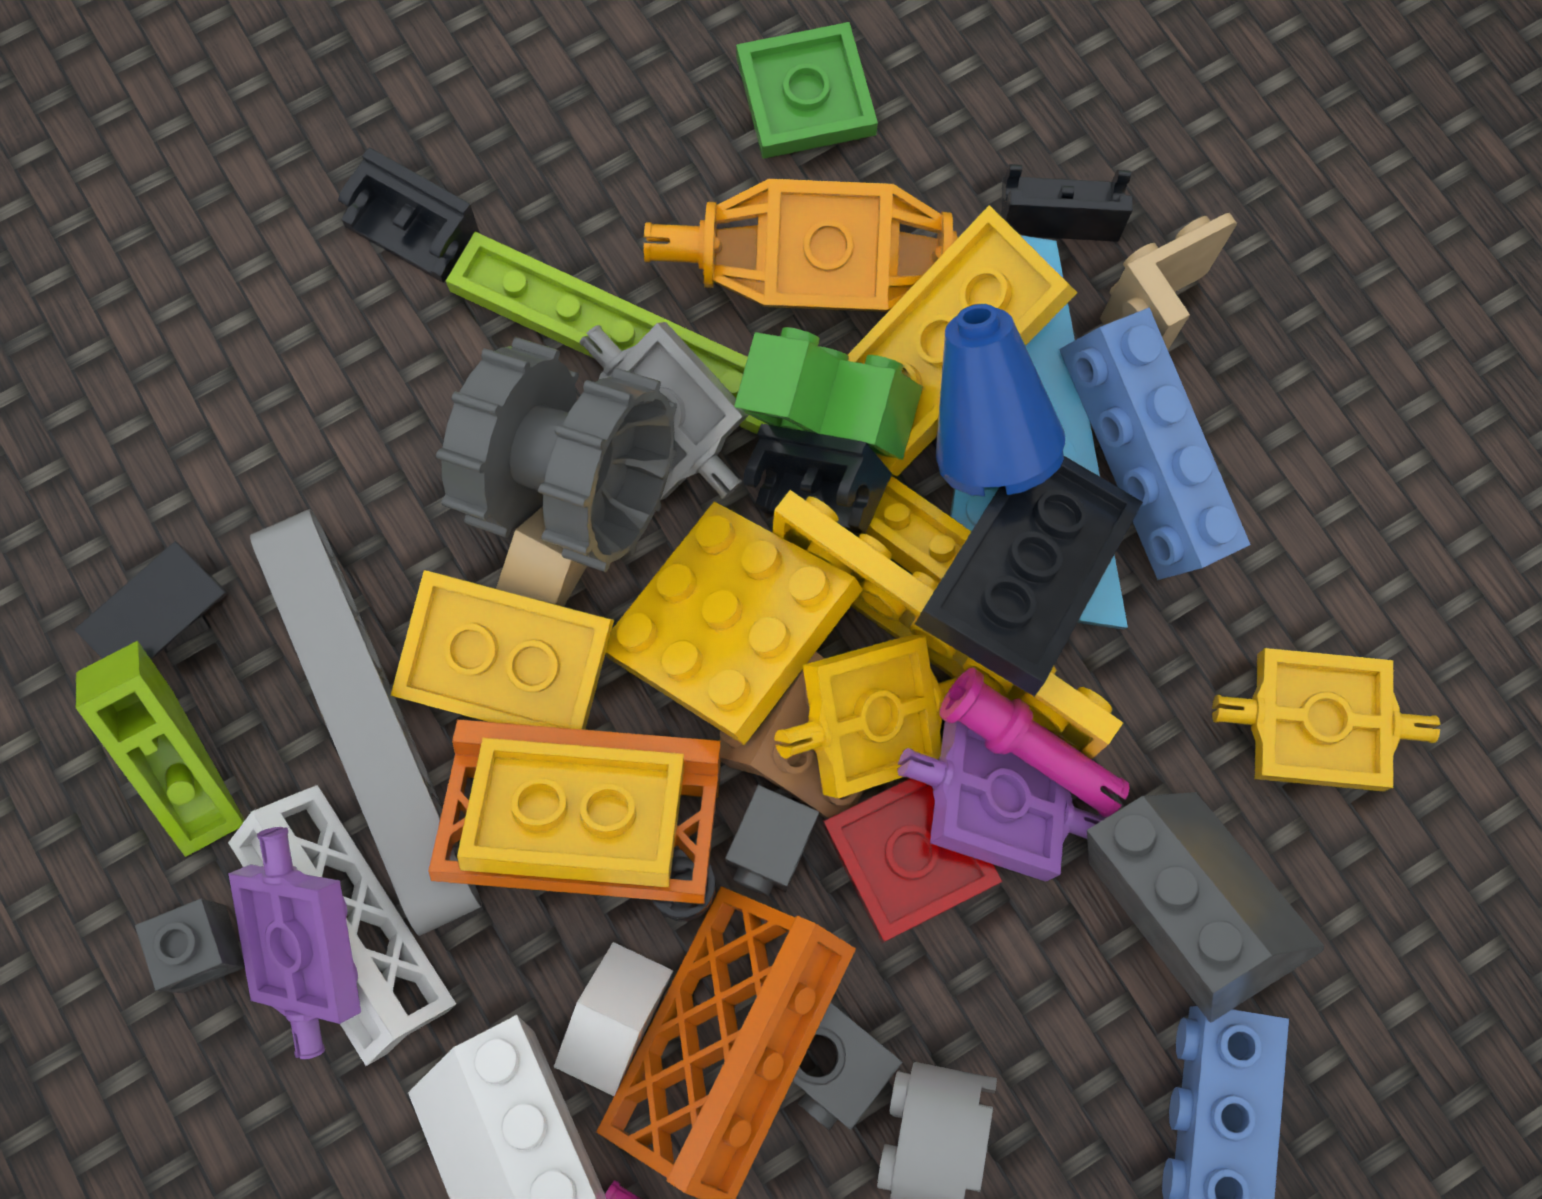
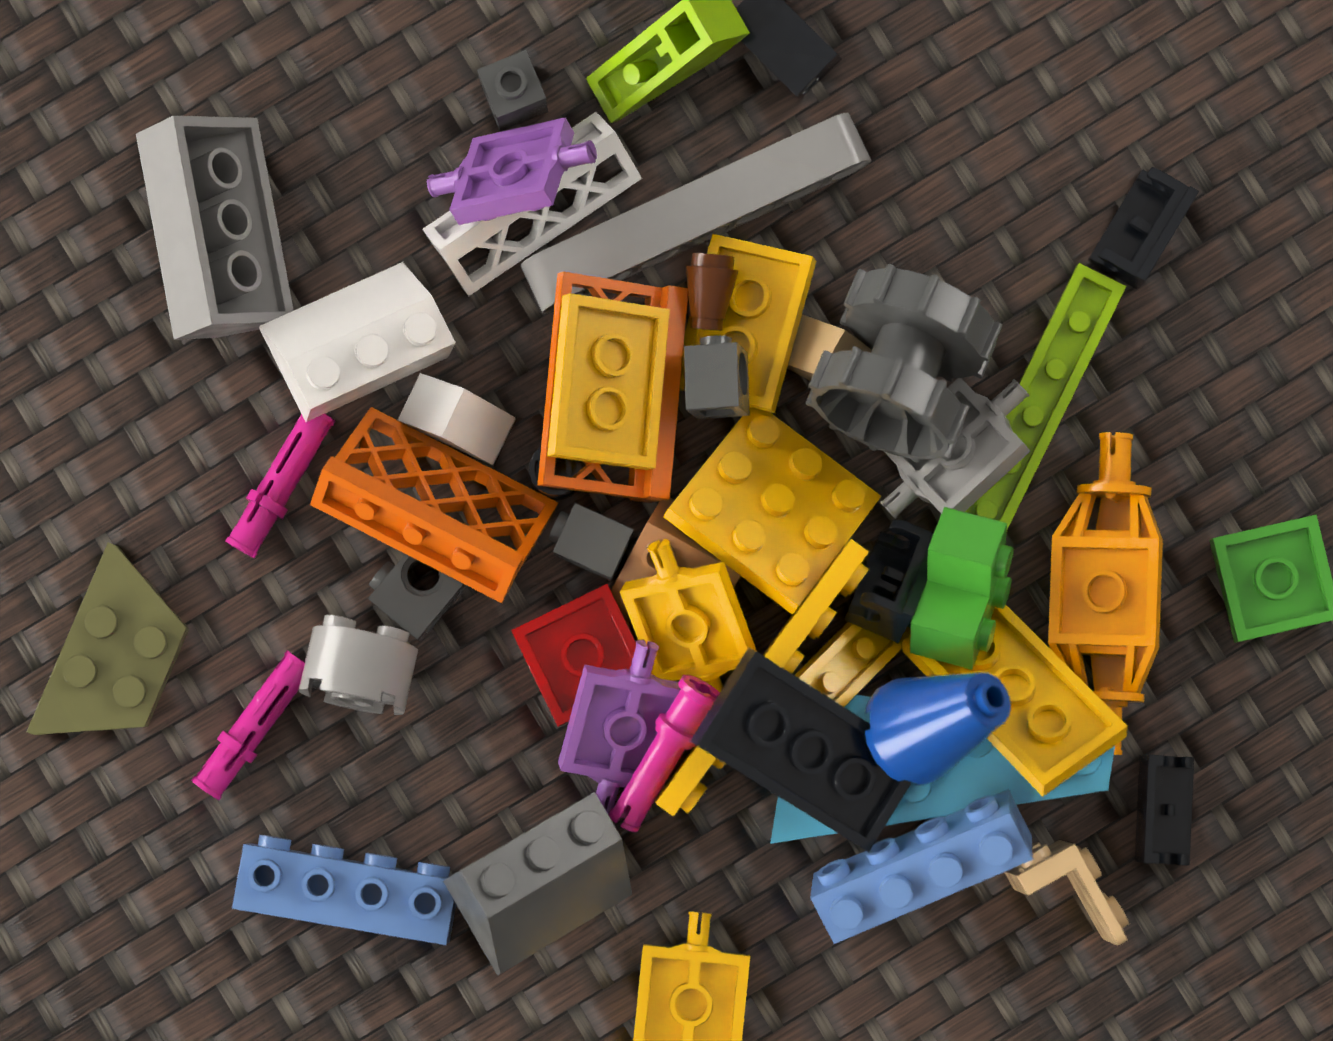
camera: 90 degrees right, 10 degrees up
none -> dark grey brick [684,335,750,419]
none -> reddish brown cone [686,253,738,331]

